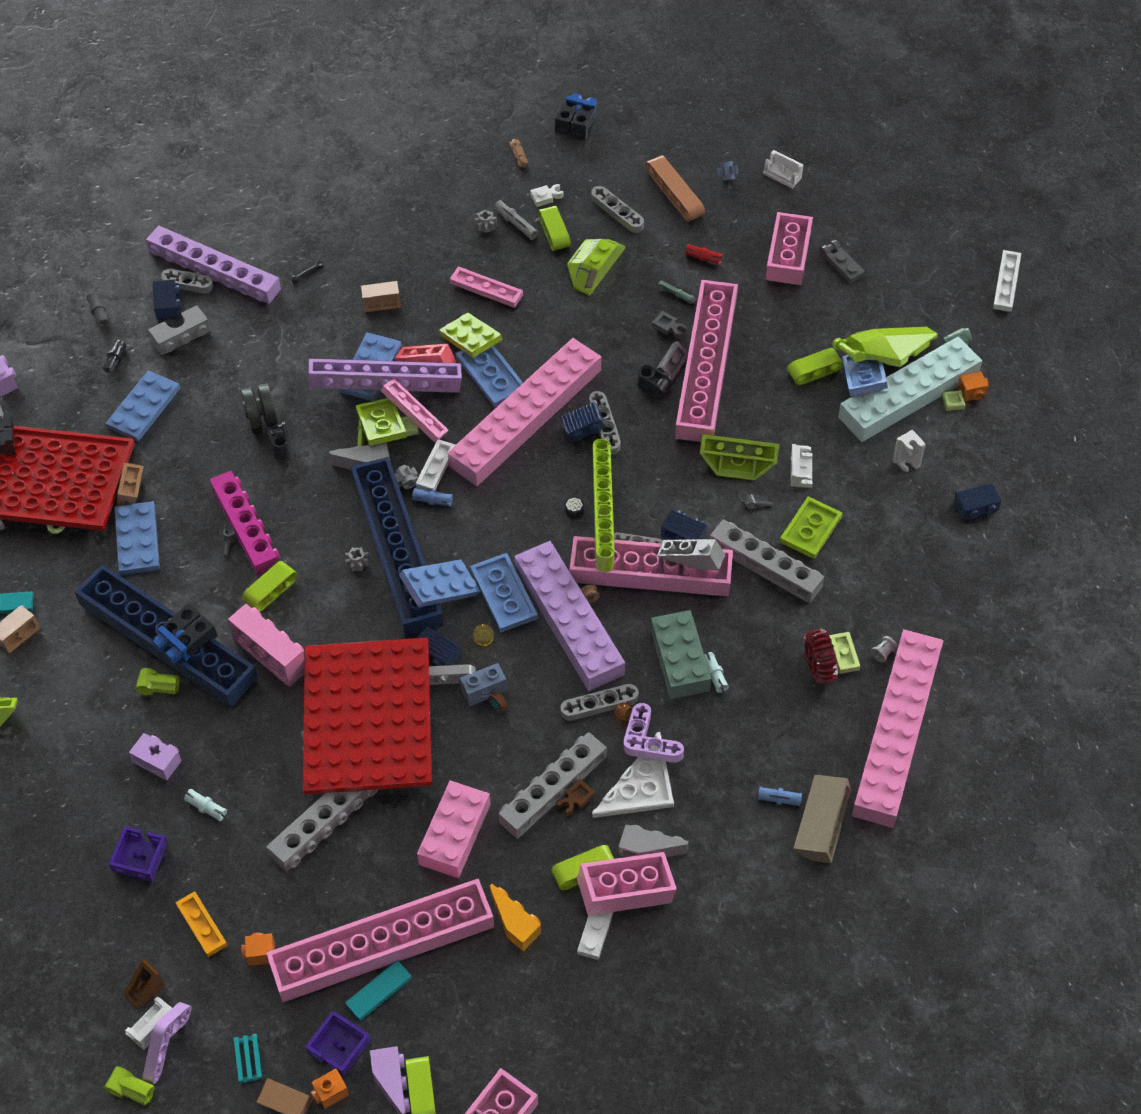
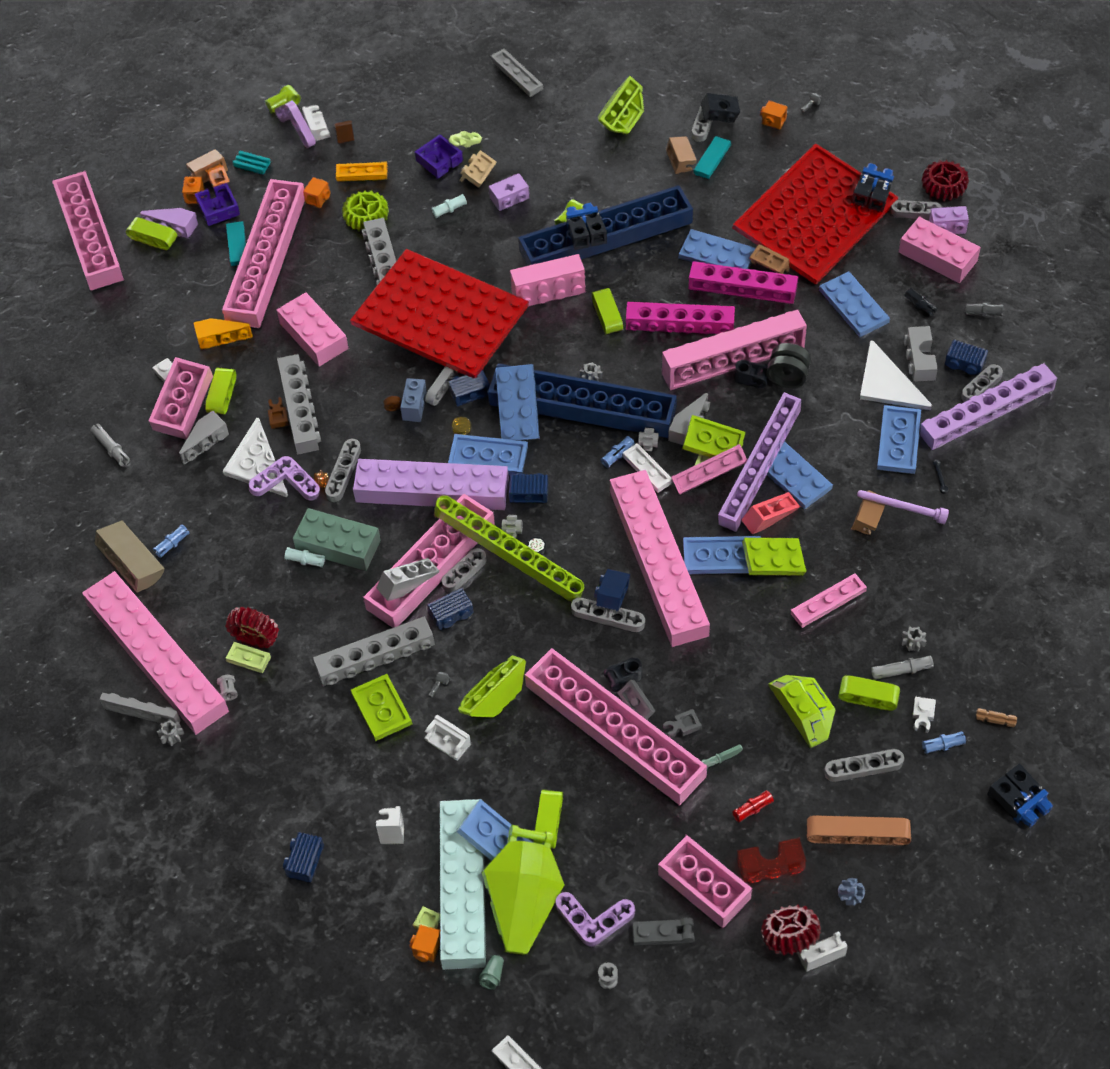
camera: 125 degrees right, 0 degrees up
none -> light grey pin [90,424,130,466]
none -> light grey plate [100,693,181,724]
none -> light grey gear [157,719,184,746]
none -> orange brick [205,164,230,187]
none -> lime gear [342,190,389,231]
none -> yellowish green piece [449,131,482,147]
none -> tan bracket [459,150,496,188]
none -> light grey gear [502,515,523,538]
none -> dark blue brick [509,473,548,503]
none -> lavender beam [556,892,635,946]
none -> light grey bush [598,963,618,989]
none -> bright pink brick [662,310,807,390]
none -> dark pink brick [689,262,798,304]
none -> clear red arch [737,838,806,883]
none -> dark red gear [761,905,821,956]
none -> lavender piece [857,490,949,524]
none -> white tile [860,341,932,410]
none -> medium blue plate [877,405,921,474]
none -> bright pink brick [899,217,980,283]
none -> medium blue pin [922,731,966,754]

